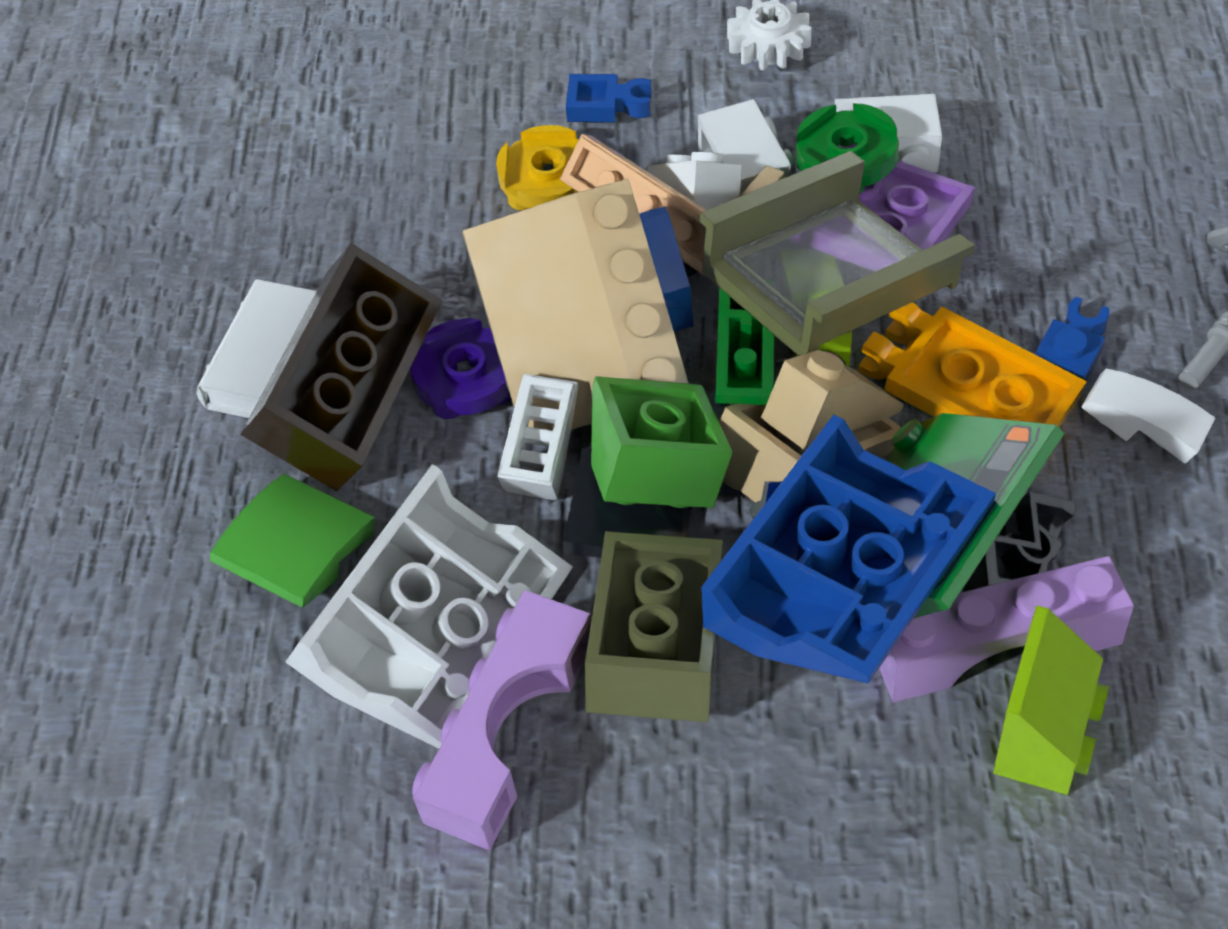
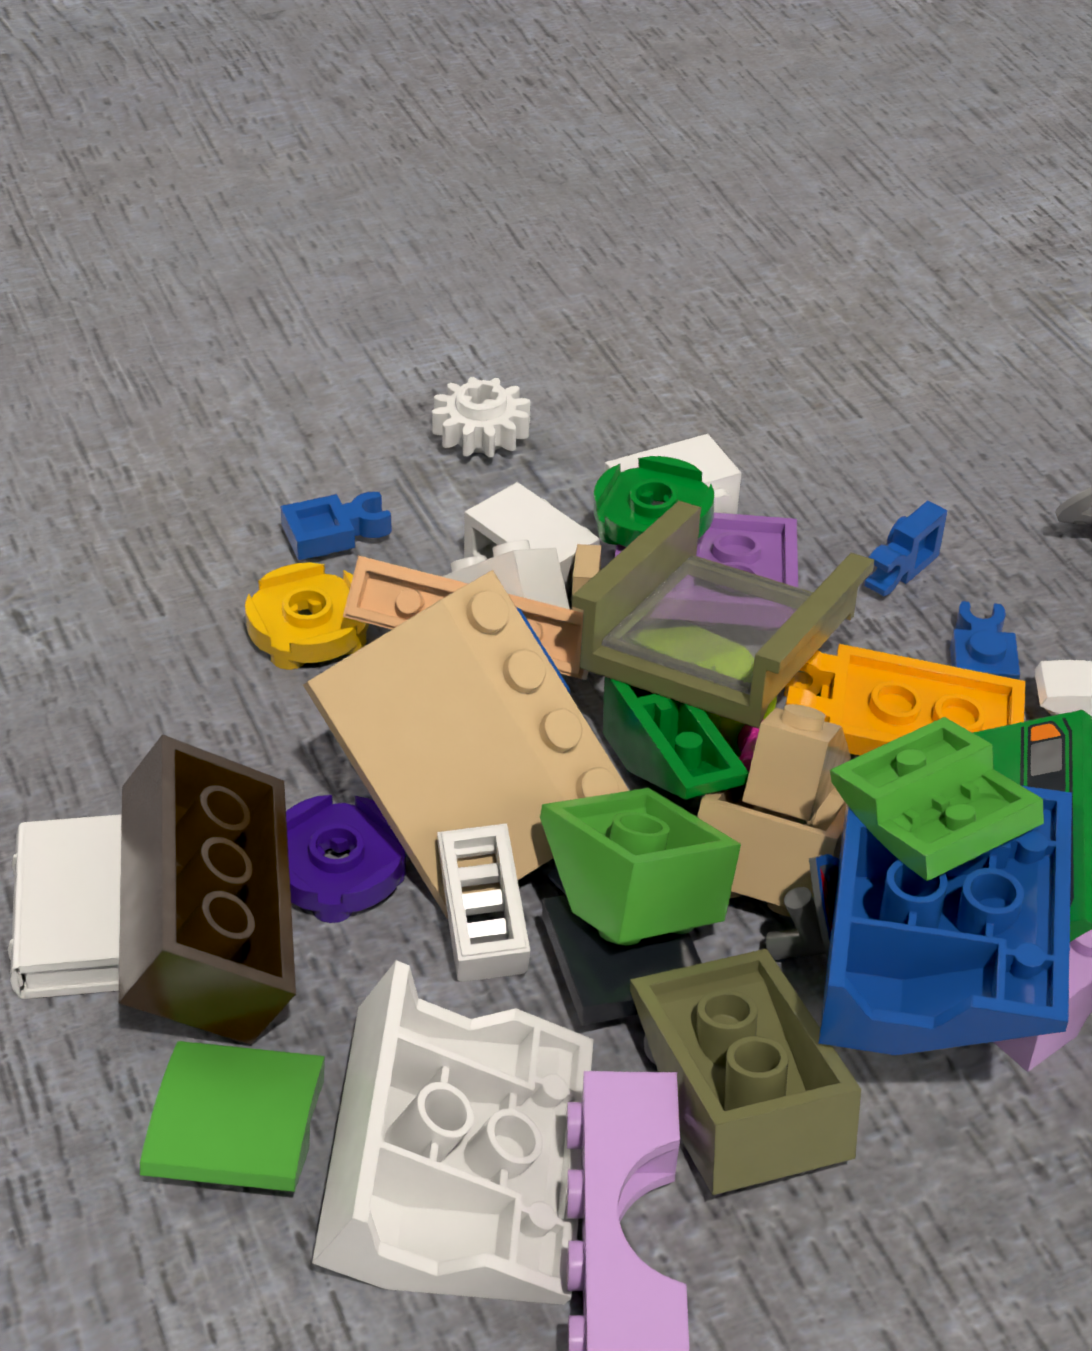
camera: 30 degrees left, 10 degrees down
none -> bright green slope [830,717,1044,881]
none -> blue plate [864,500,948,596]

